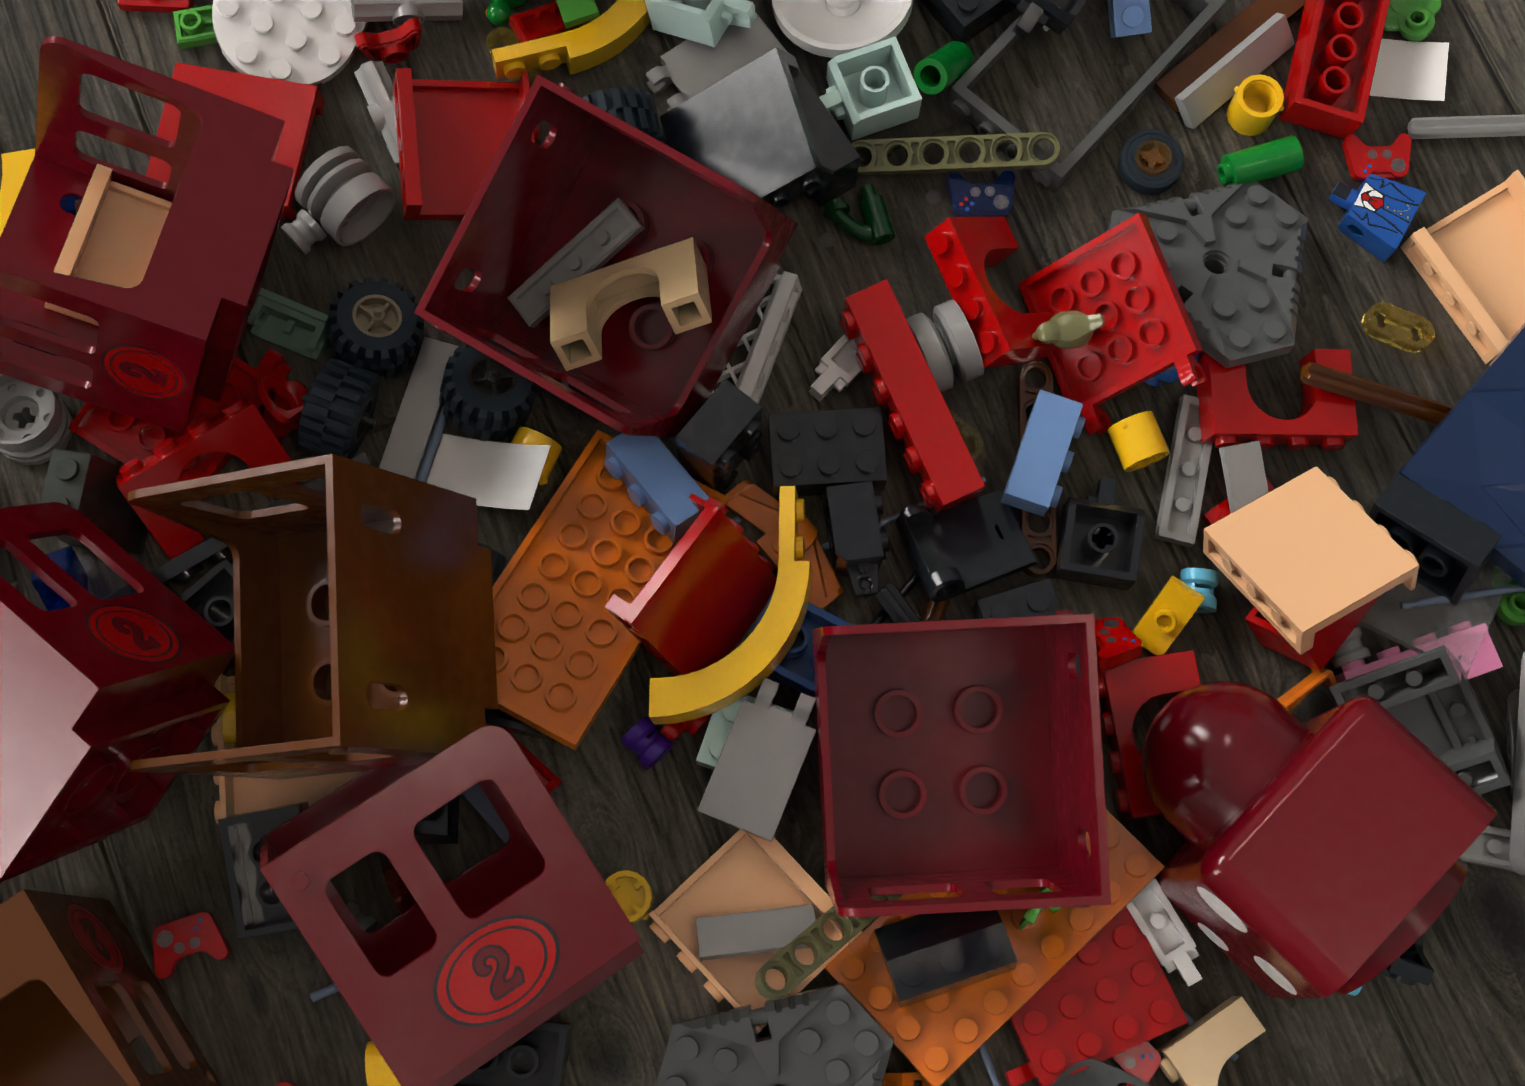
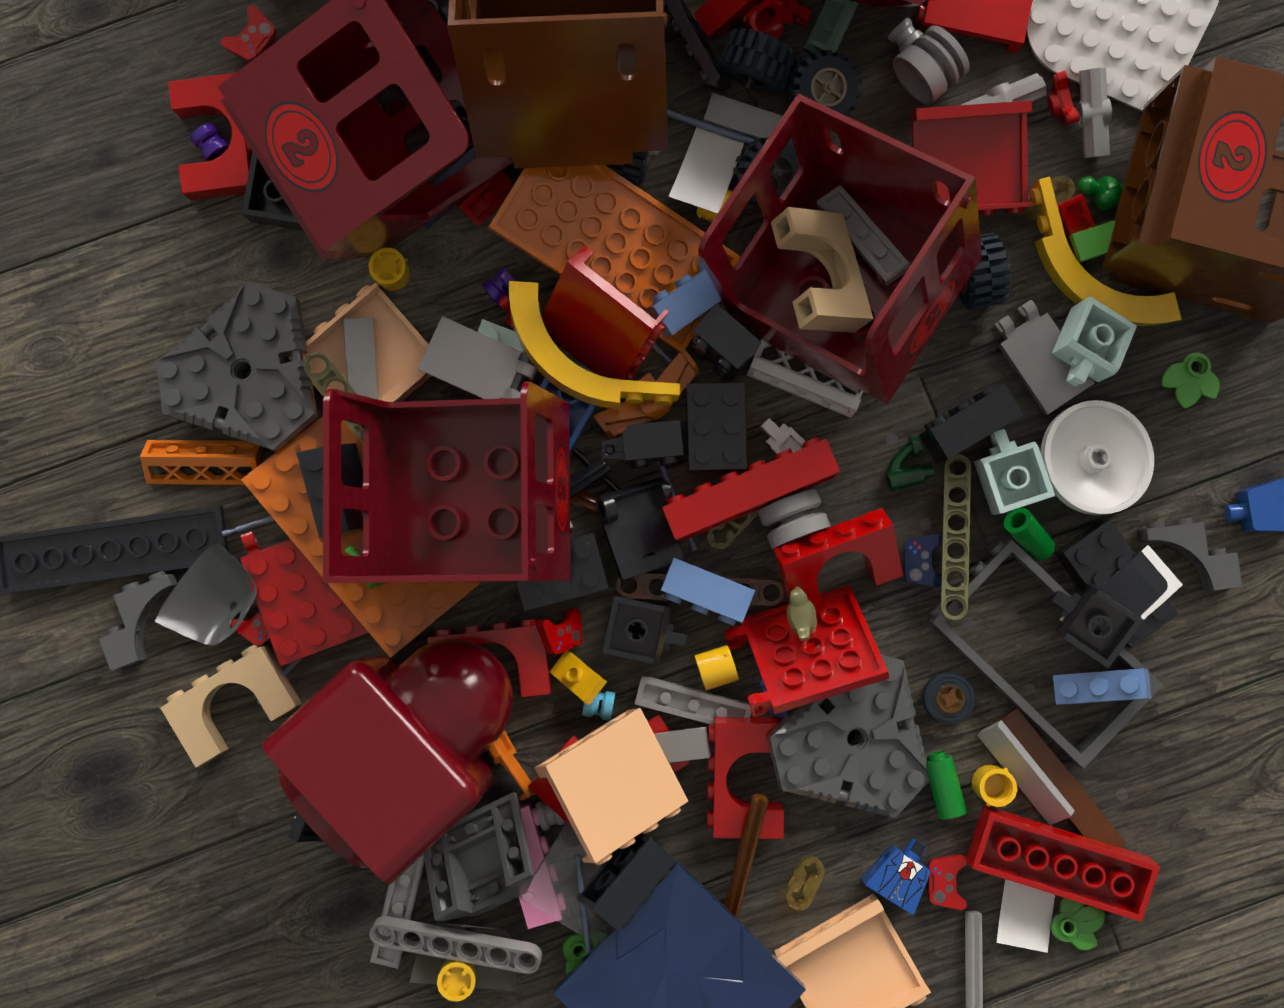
camera: 90 degrees right, 10 degrees up
panel [659,47,834,208] -> none
white hinge [1126,878,1203,987] -> none

